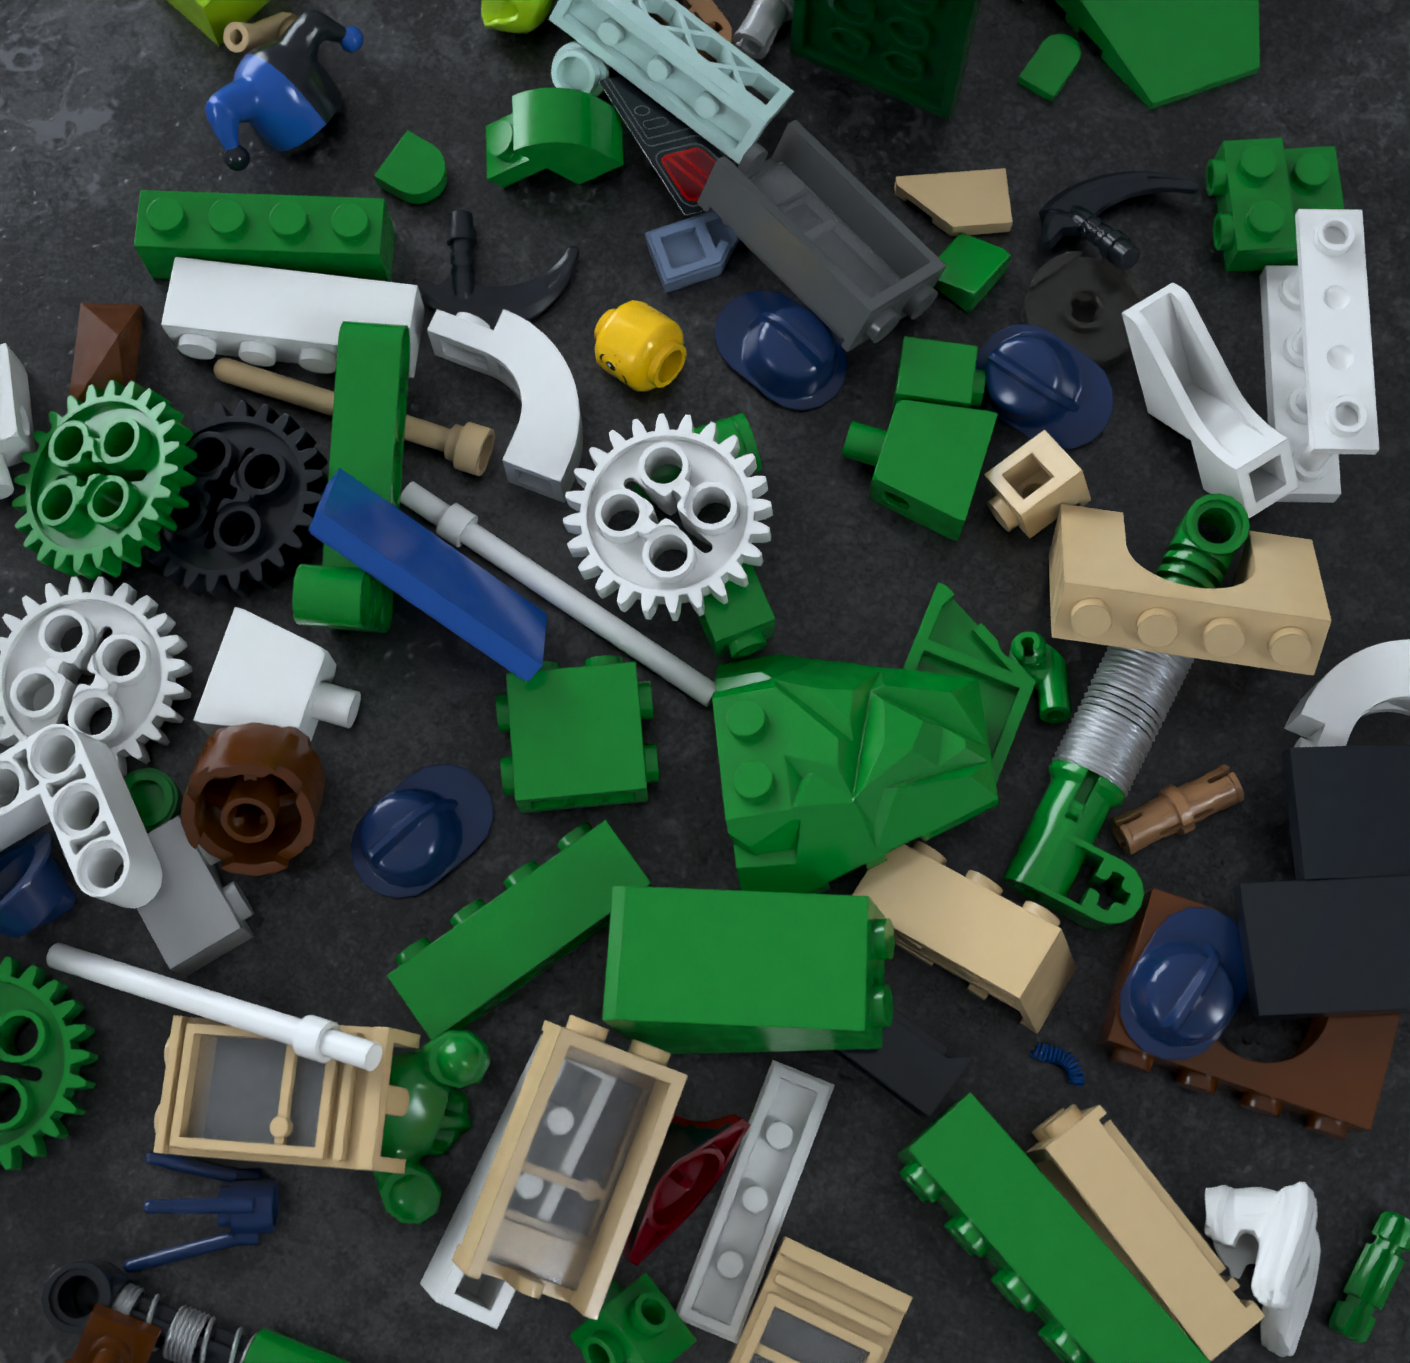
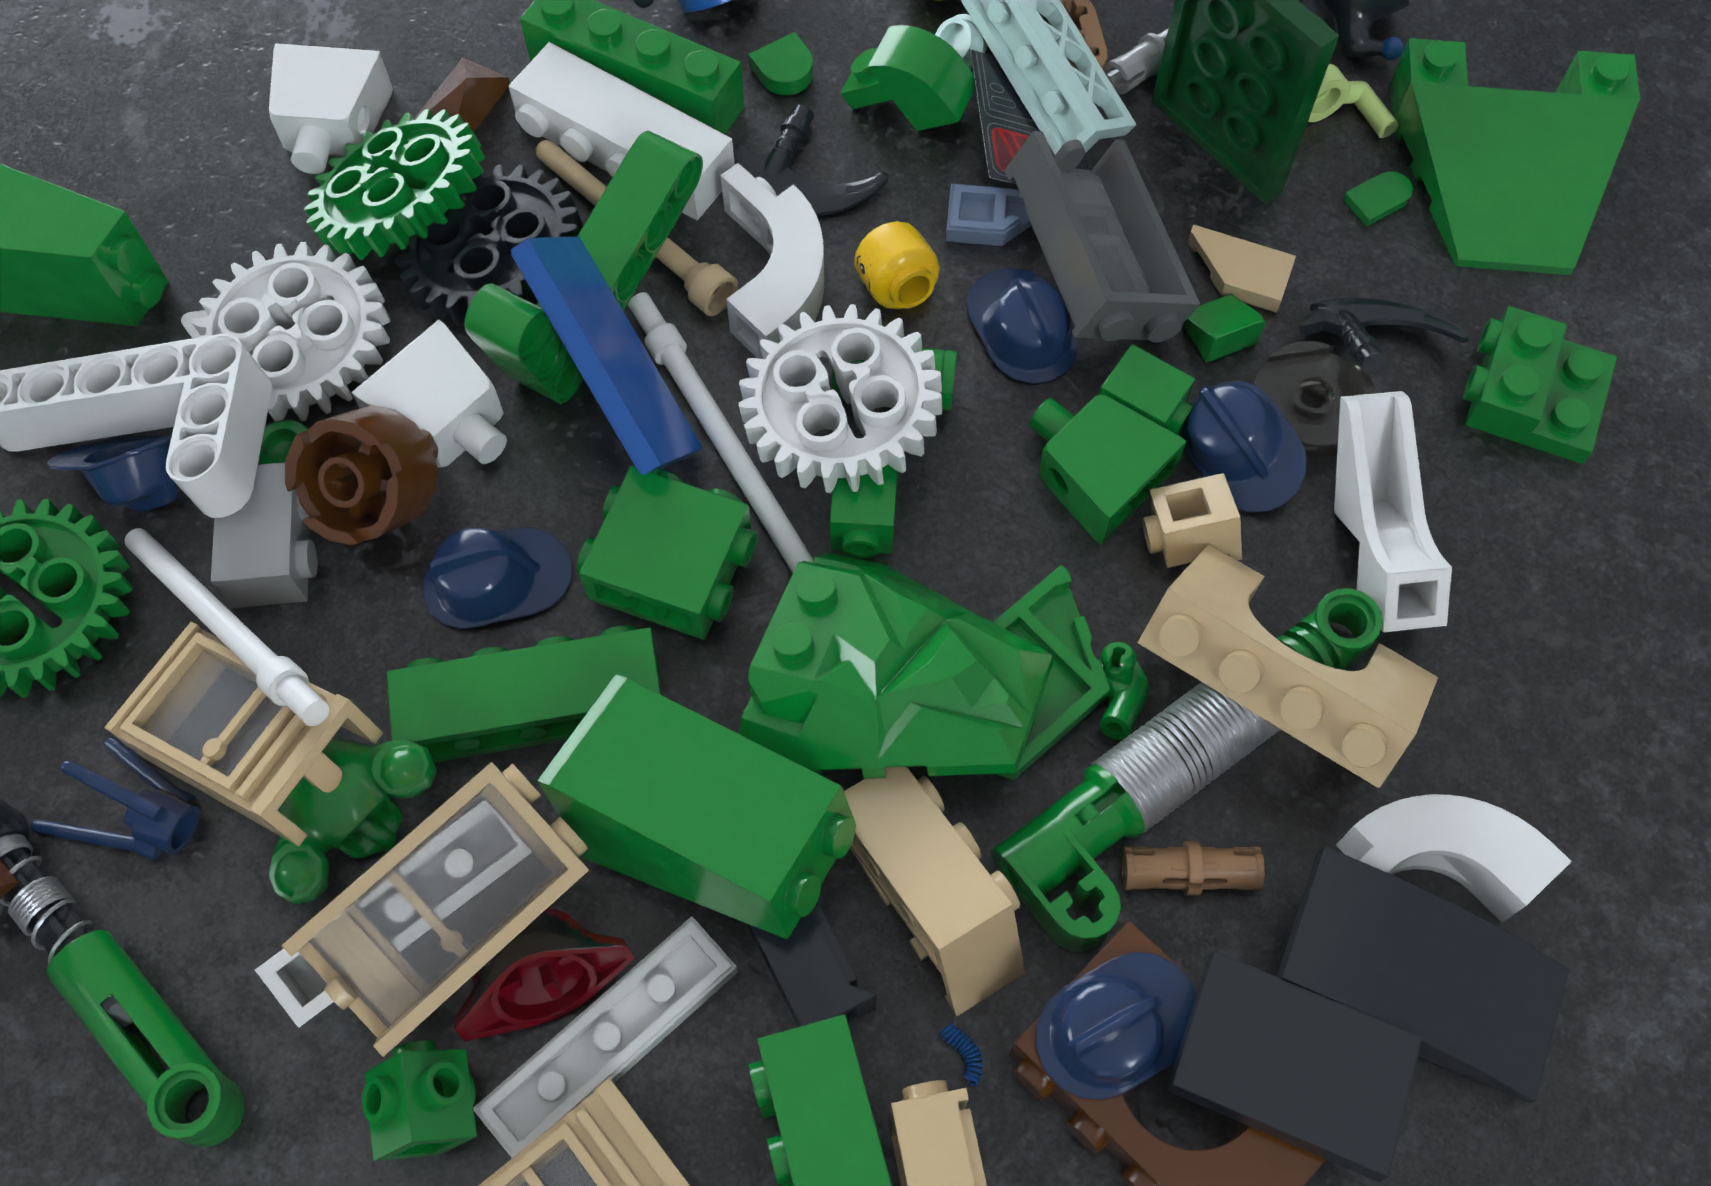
camera: 25 degrees right, 10 degrees down
white fence [1260,209,1379,503] -> none

